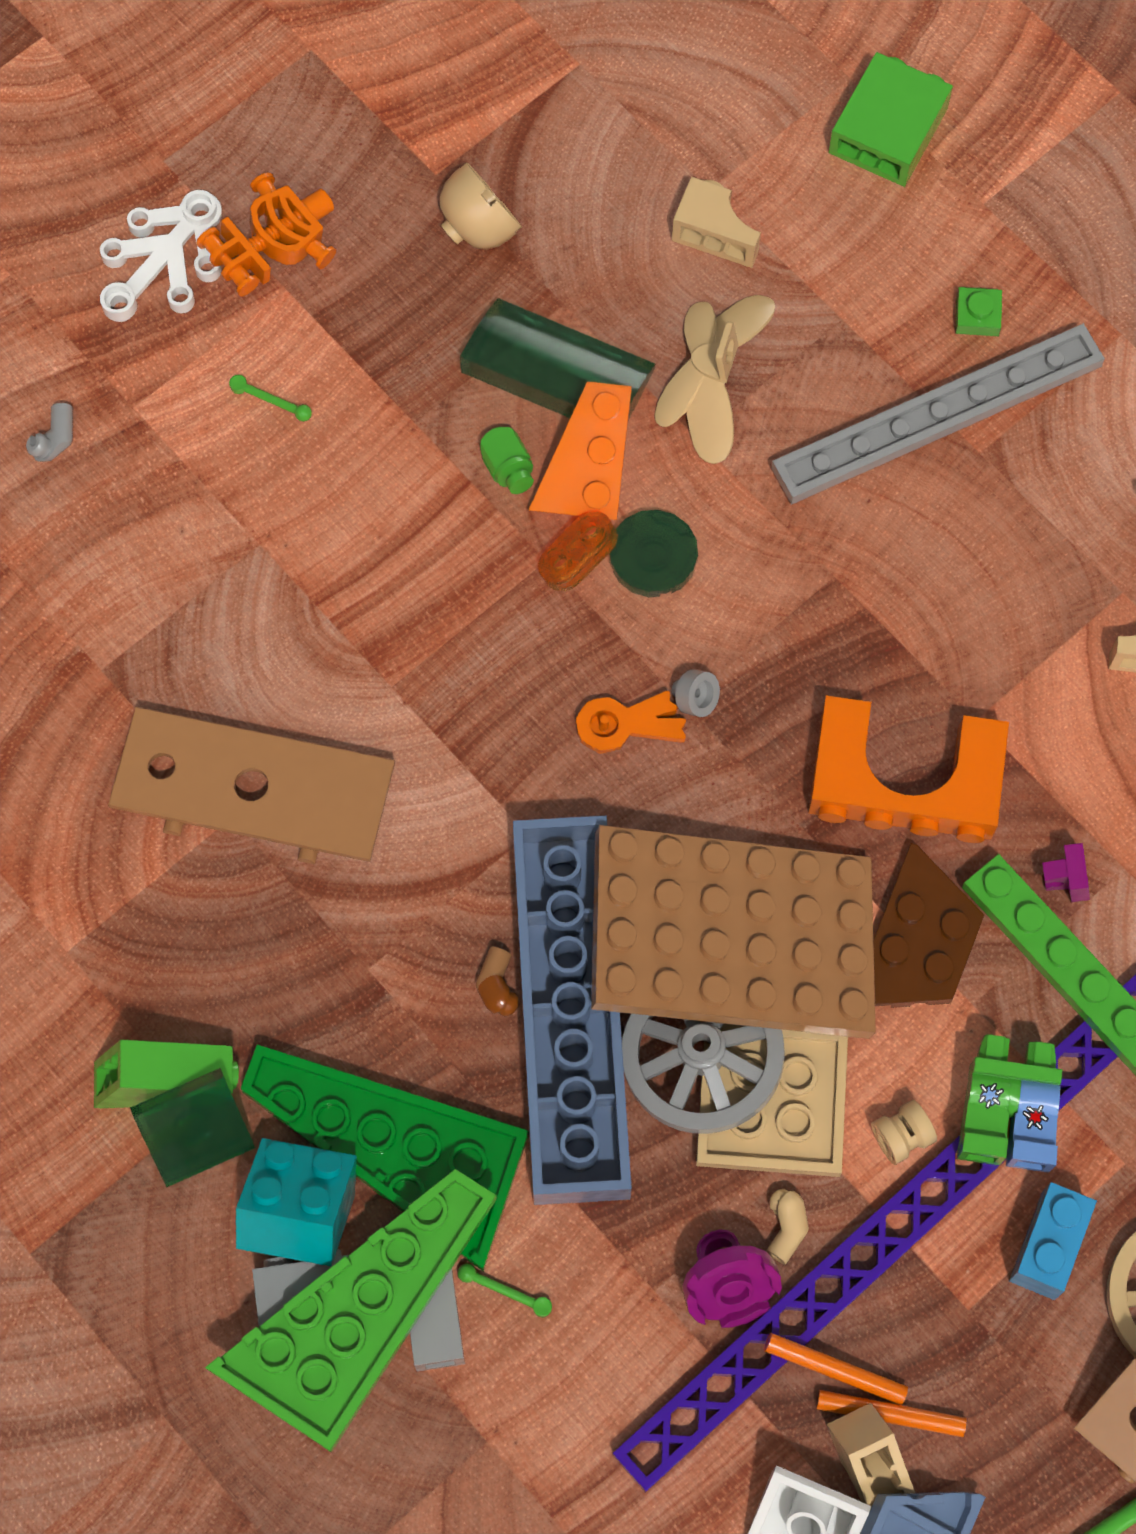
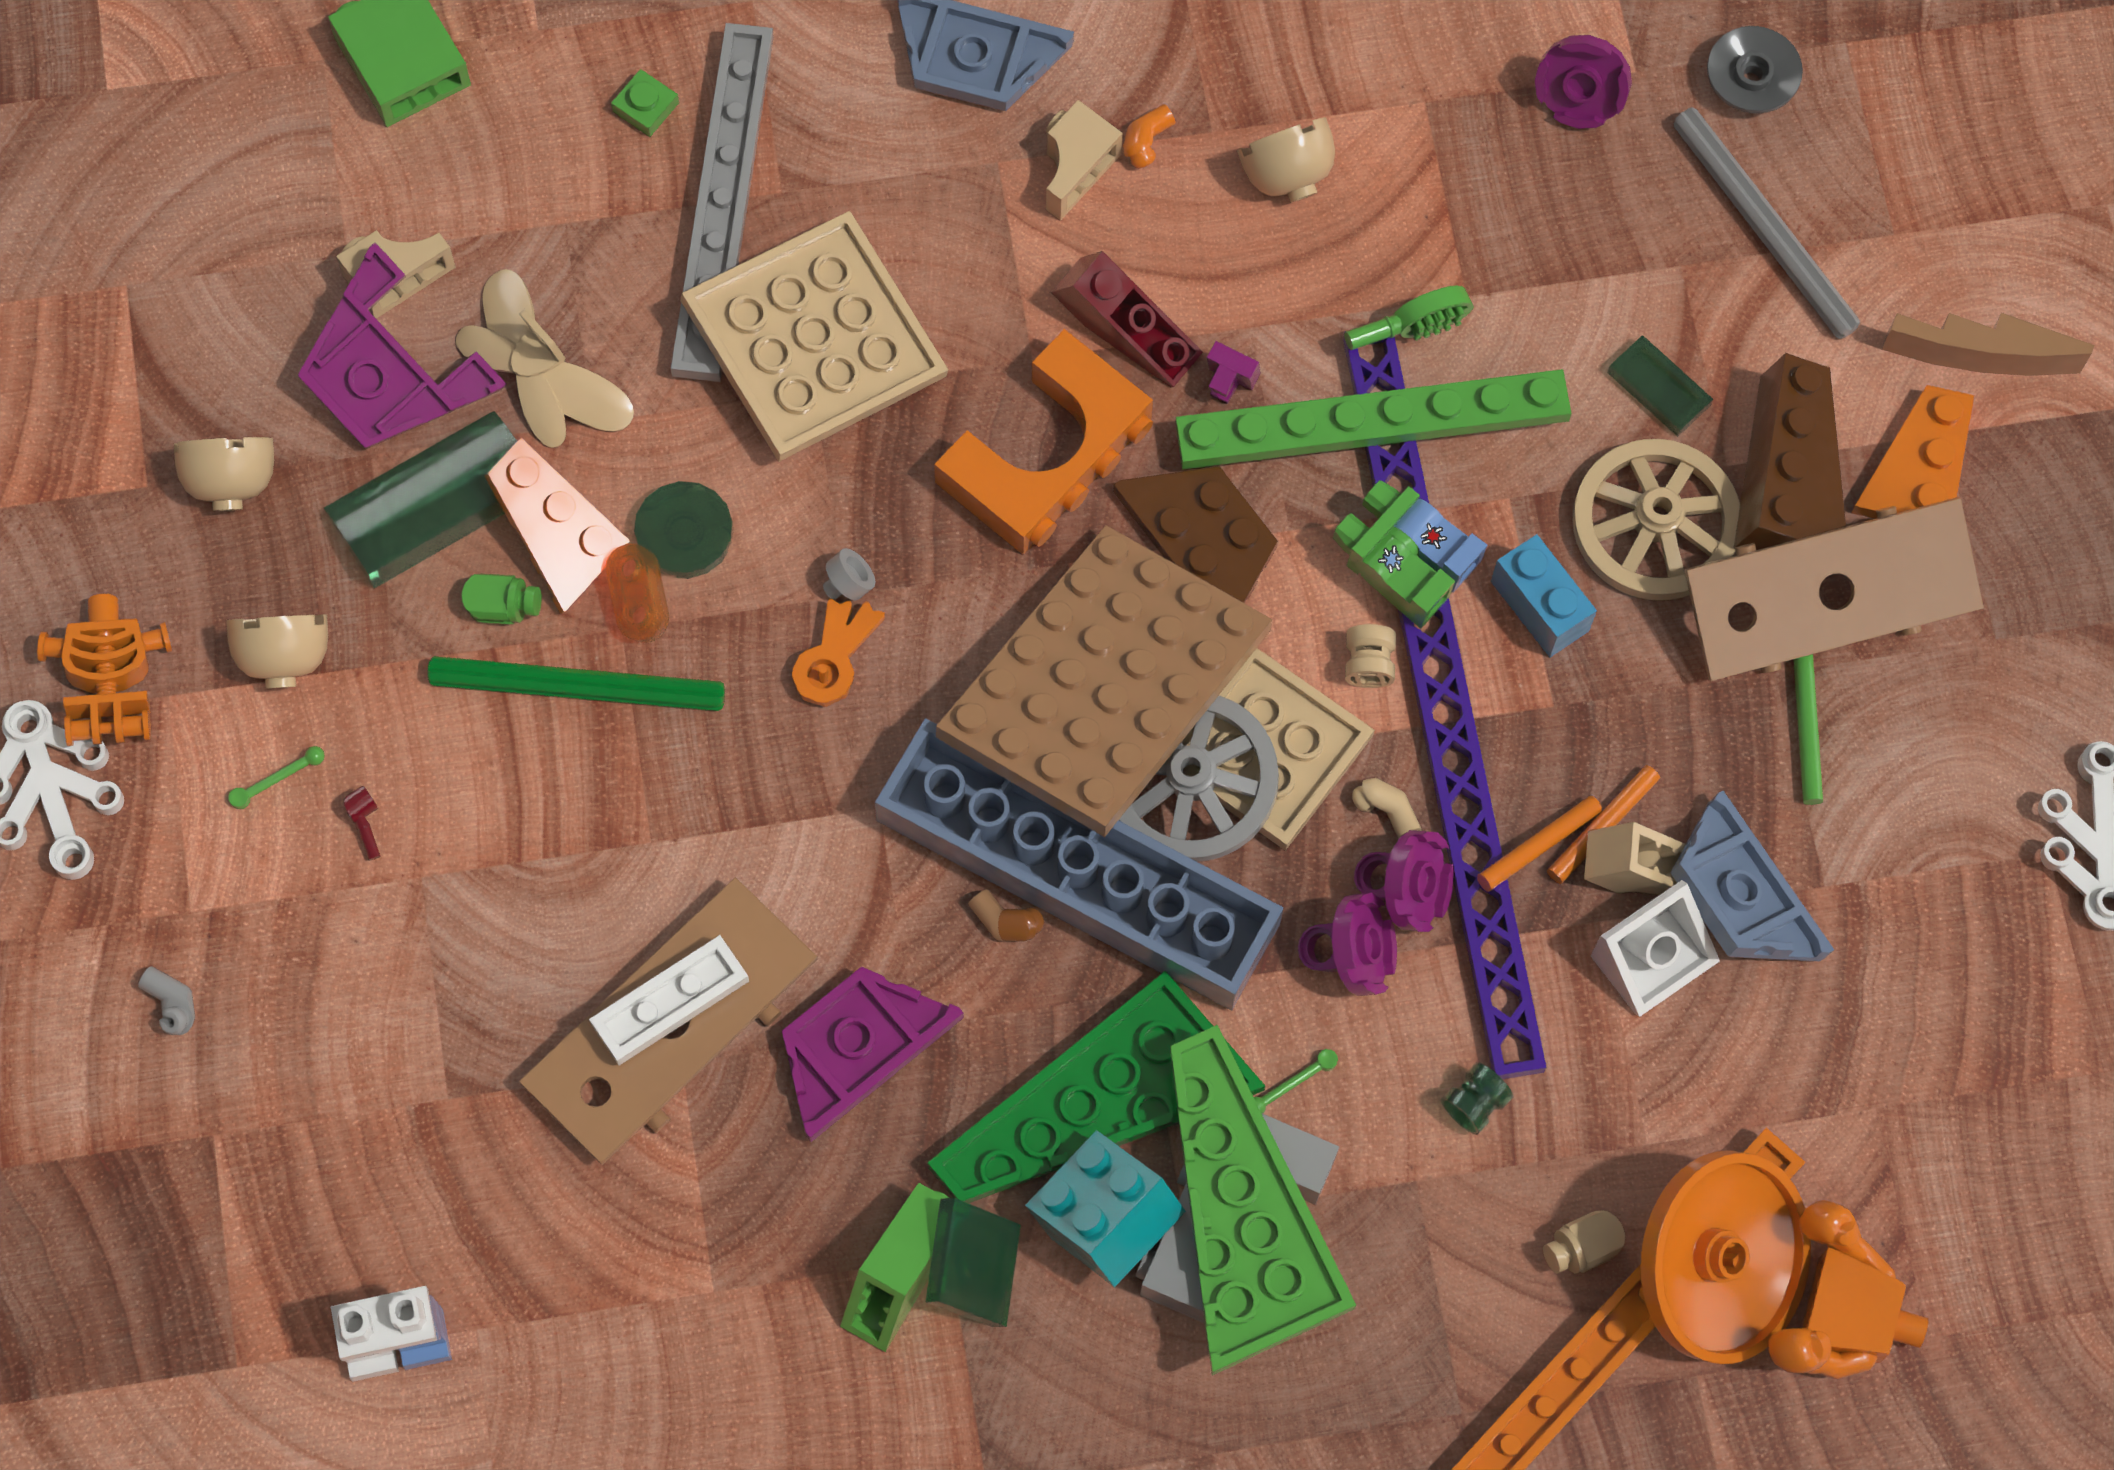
camera: 60 degrees left, 0 degrees up
none -> tan cylinder [226,614,328,688]
none -> magenta wing [298,242,506,449]
none -> dark red hand [344,786,381,861]
none -> green axle [427,656,725,711]
none -> white plate [589,935,749,1066]
none -> tan plate [680,211,948,462]
none -> magenta wing [782,967,964,1142]
none -> dark red slope [1051,251,1203,388]
none -> magenta tile [1298,893,1397,996]
none -> clear green wheel [1441,1062,1514,1135]

